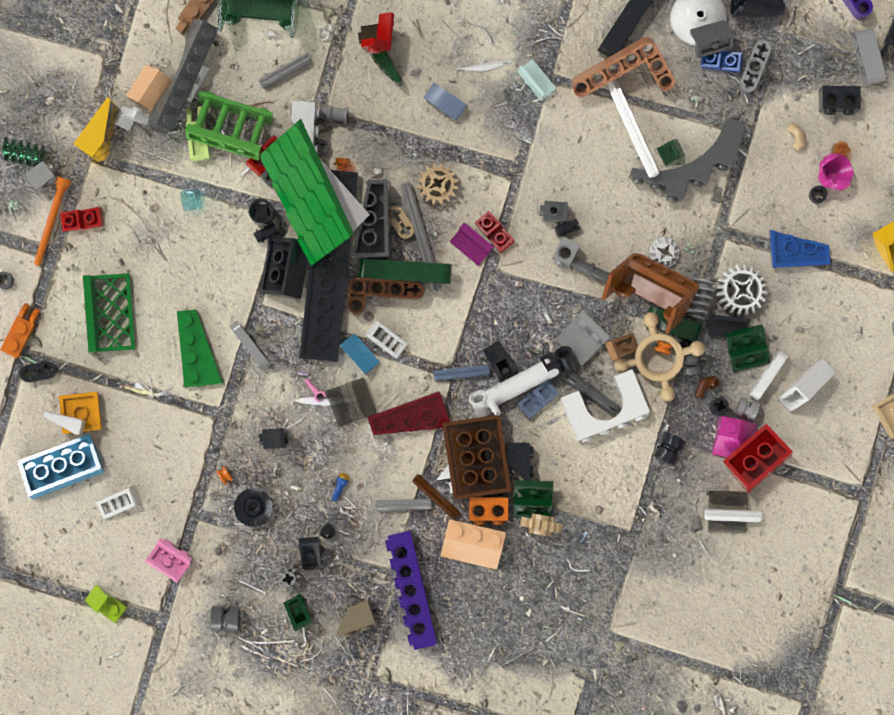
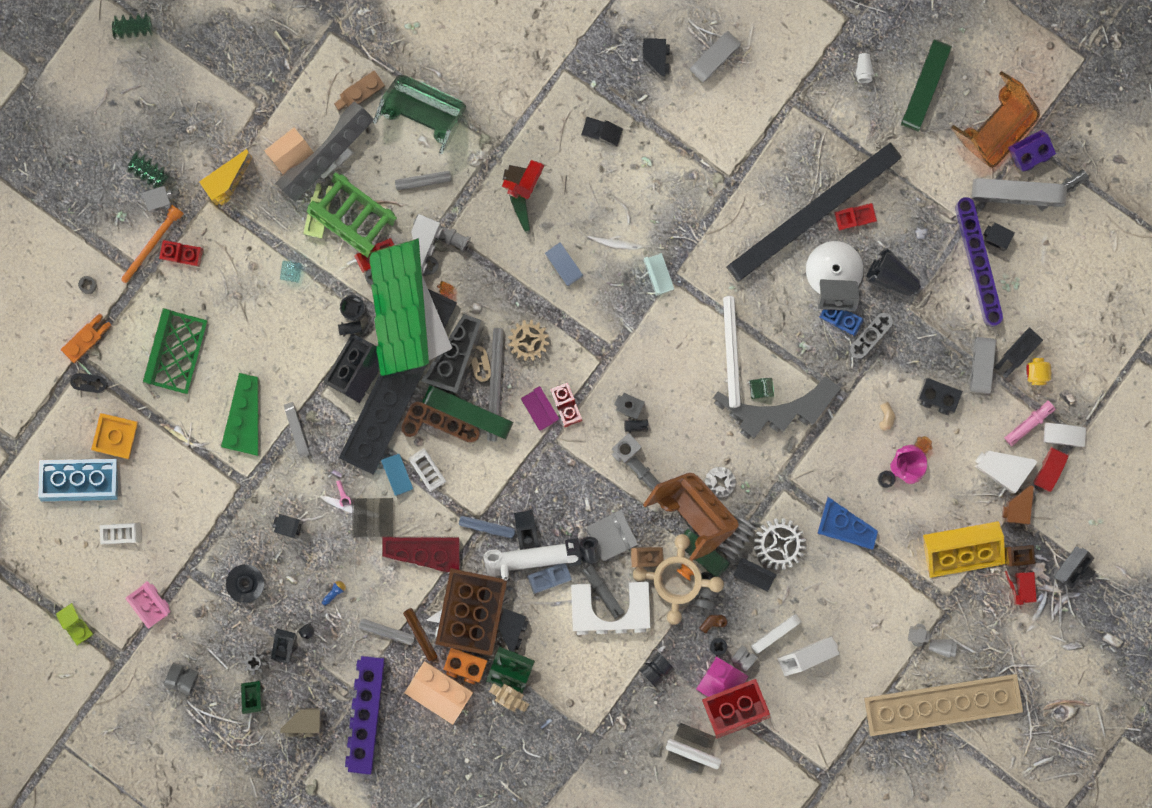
camera: 20 degrees right, 0 degrees up
white slope [43,412,86,435] -> none
white bracket [115,106,149,131] -> none
orange bush [216,466,233,485] -> none
nougat beam [571,37,675,97] -> none
dark green slope [725,324,770,372] -> none

